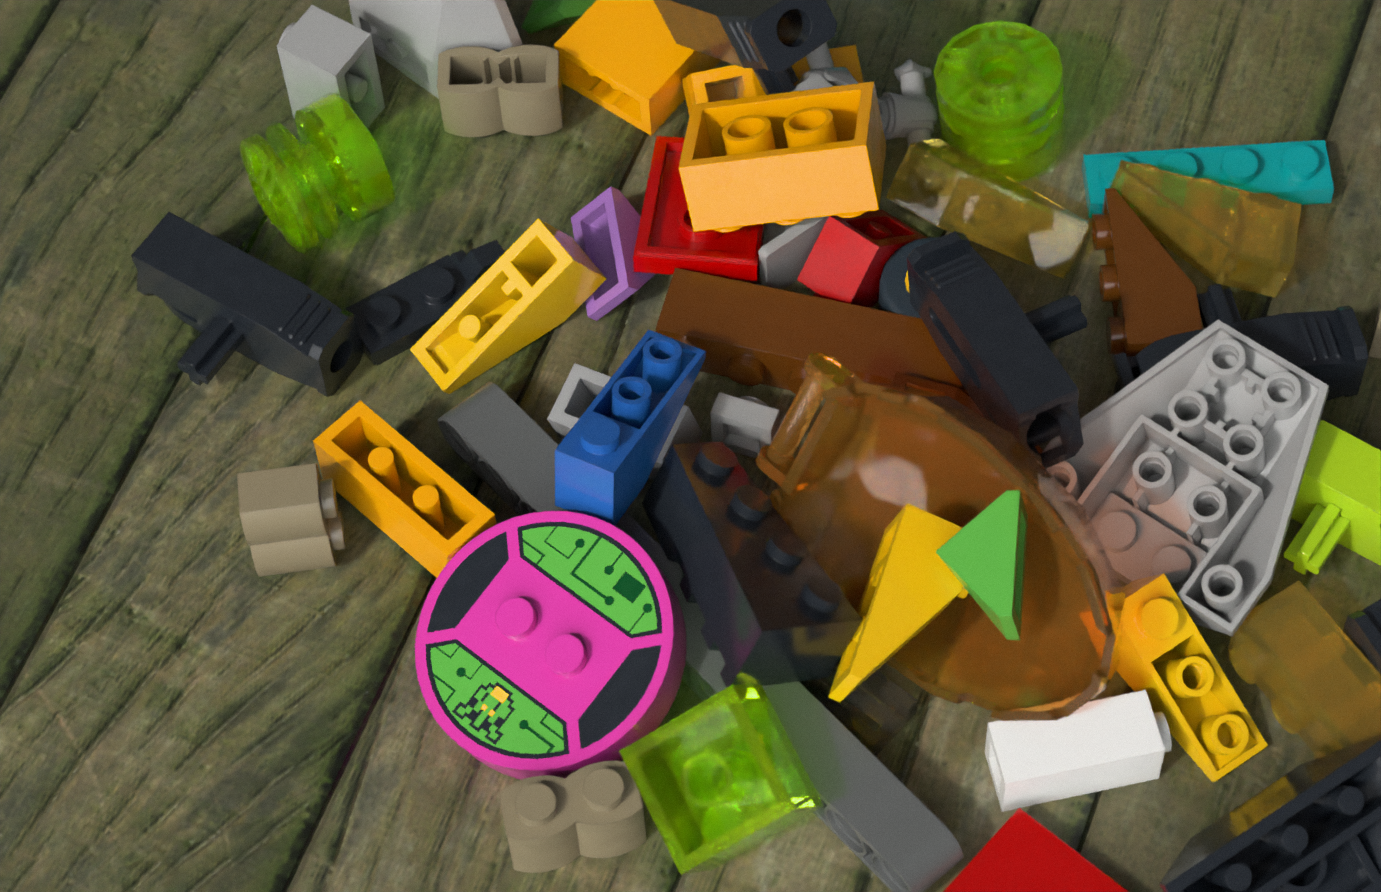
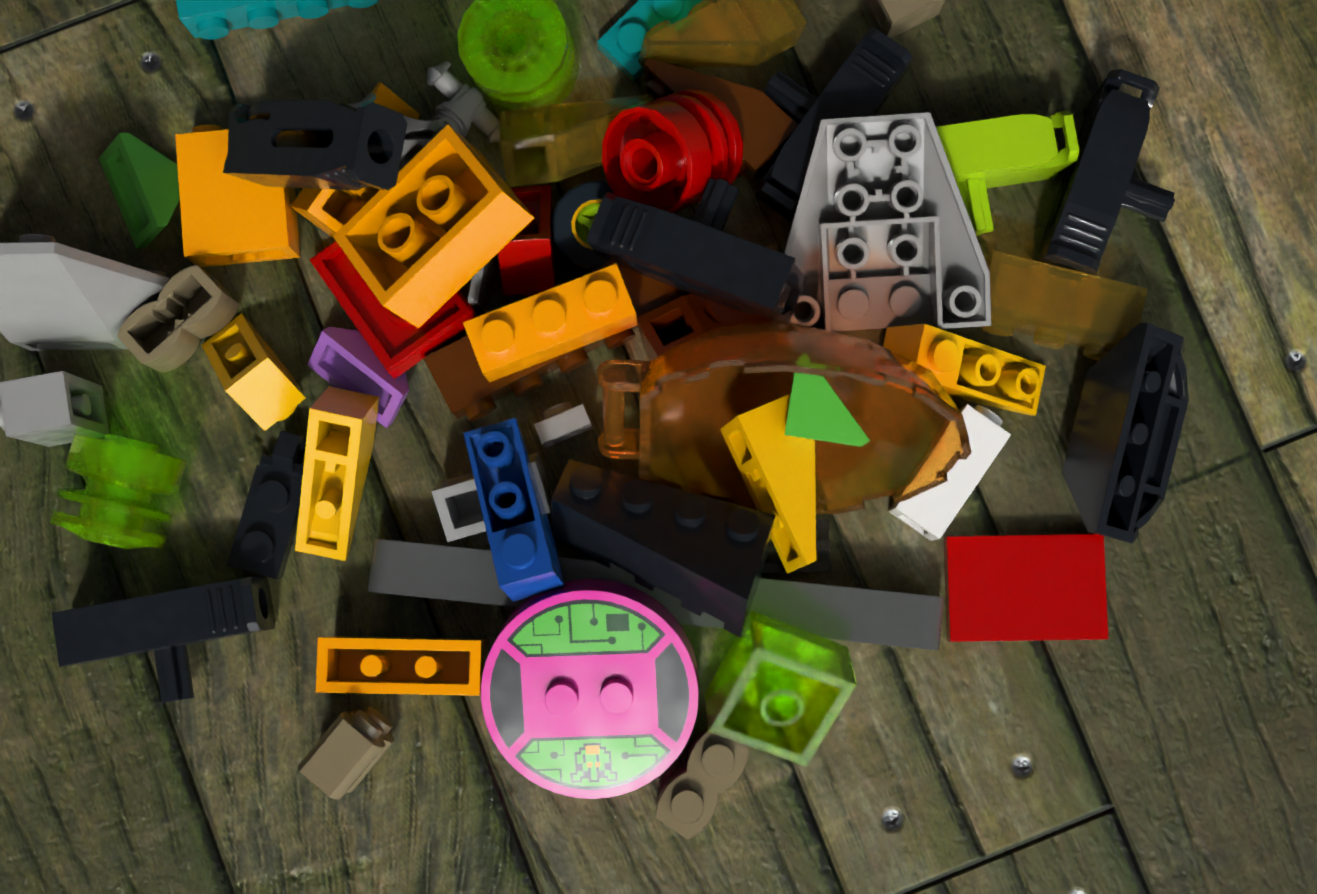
camera: 45 degrees left, 25 degrees up
none -> yellow slope [201,313,306,431]
none -> light orange brick [463,263,637,383]
none -> red wheel [602,88,743,214]

